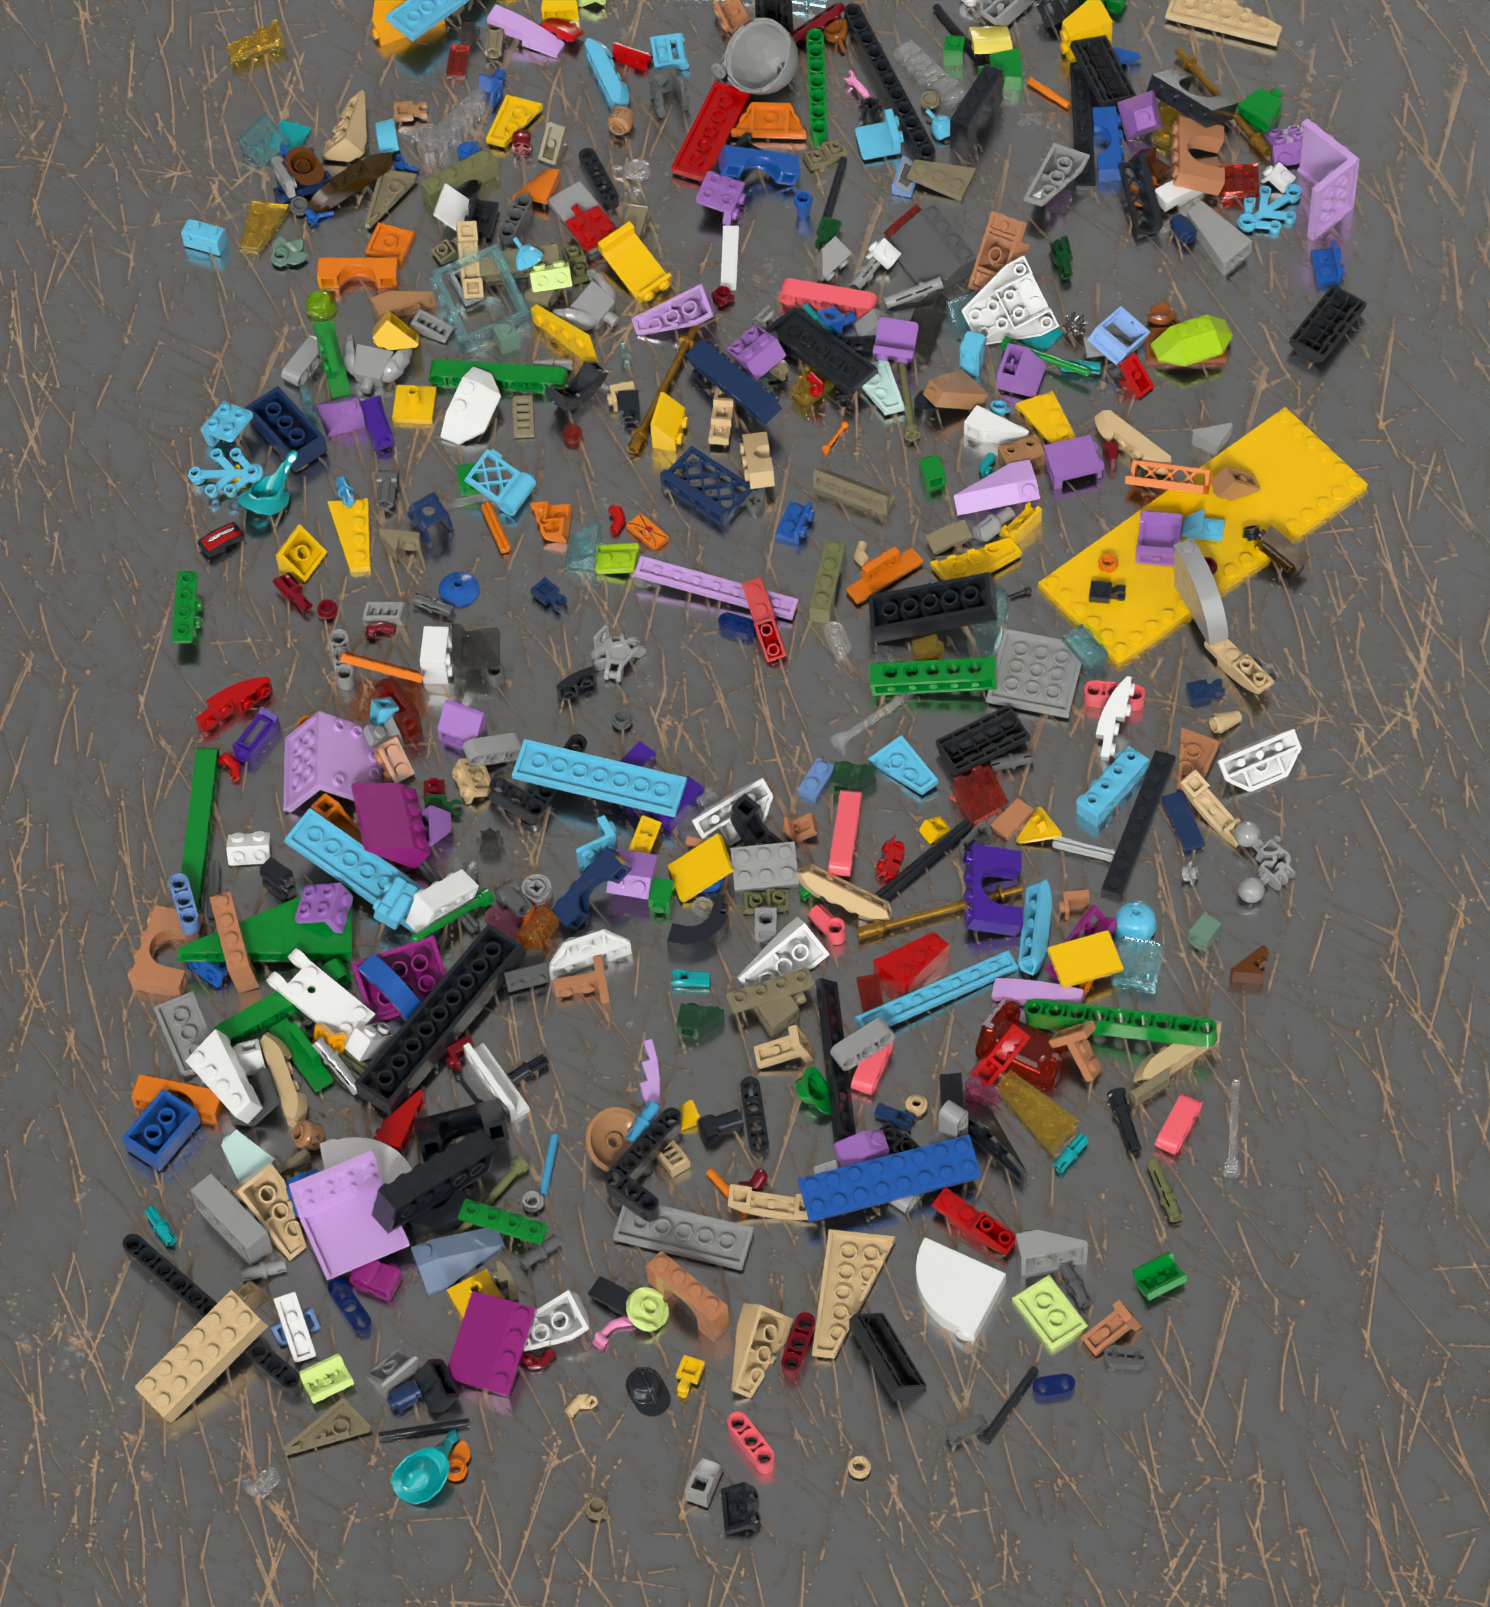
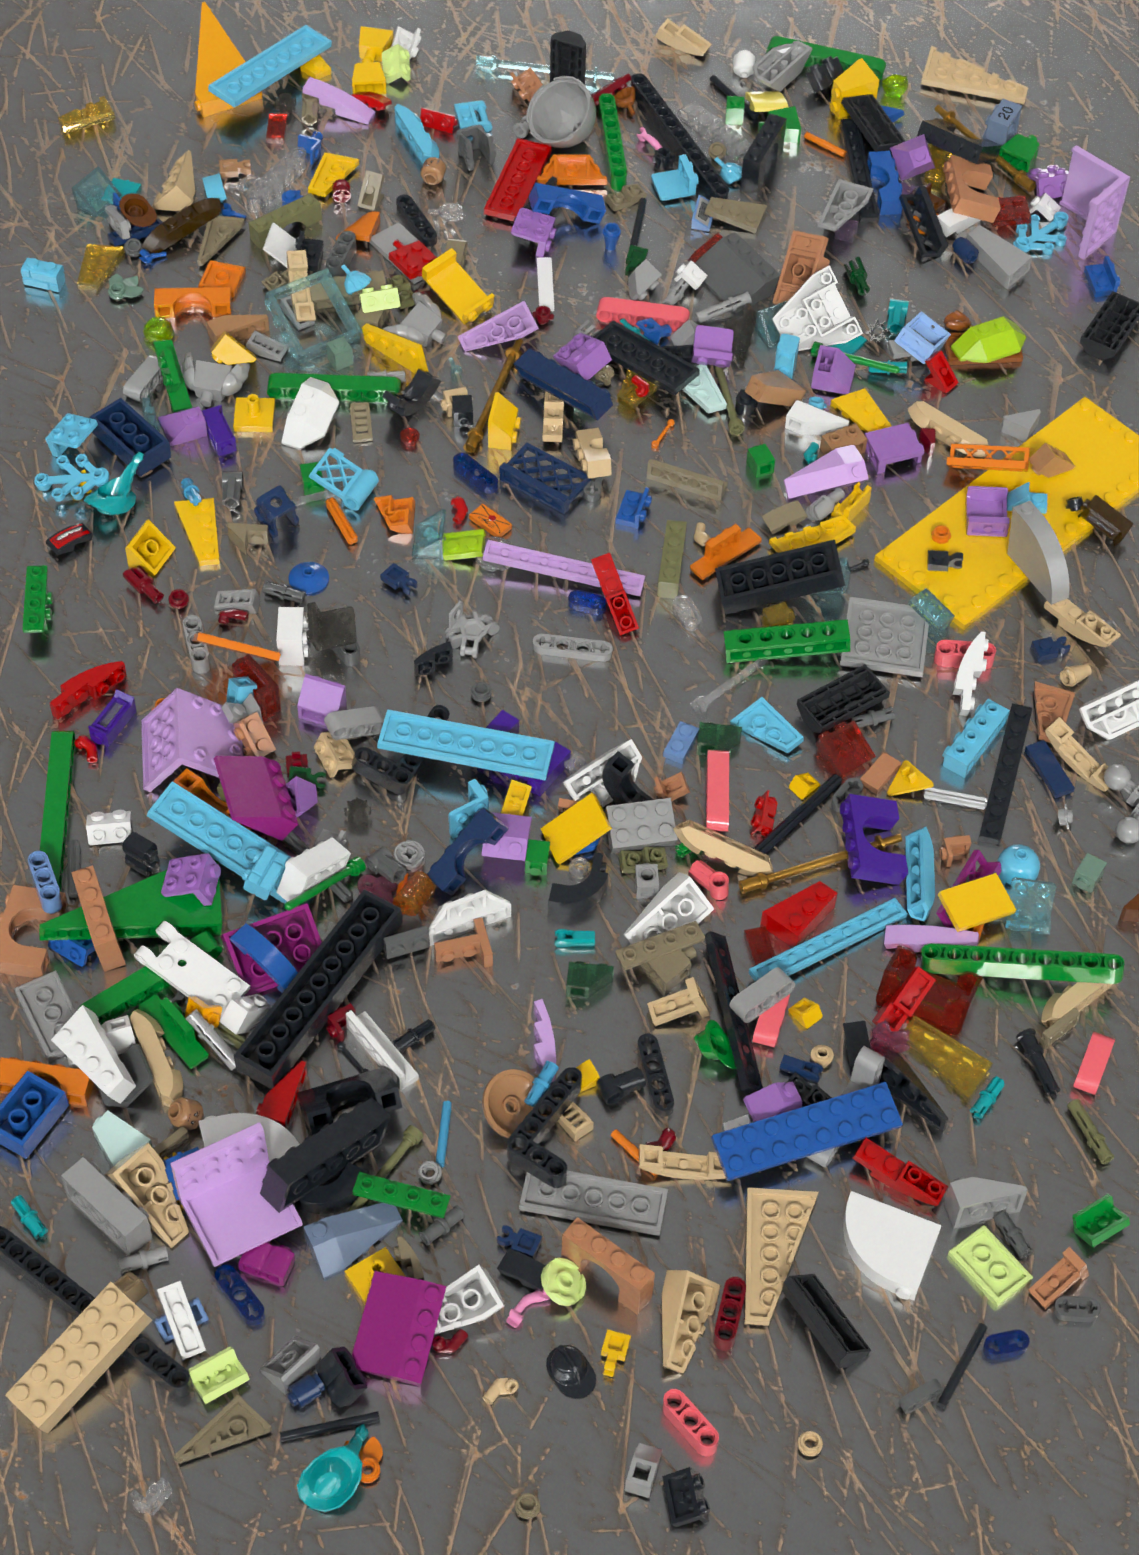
camera: 10 degrees left, 5 degrees down
nougat bracket [1049,1020,1102,1082] -> none
none -> clear blue beam [453,453,498,494]
none -> dark blue plate [497,1225,542,1259]
none -> light grey beam [533,634,613,662]
none -> yellow slope [788,997,823,1029]
none -> clear neon green hair [882,74,909,97]
none -> teal piece [887,298,909,334]
none -> sand blue brick [983,99,1022,152]

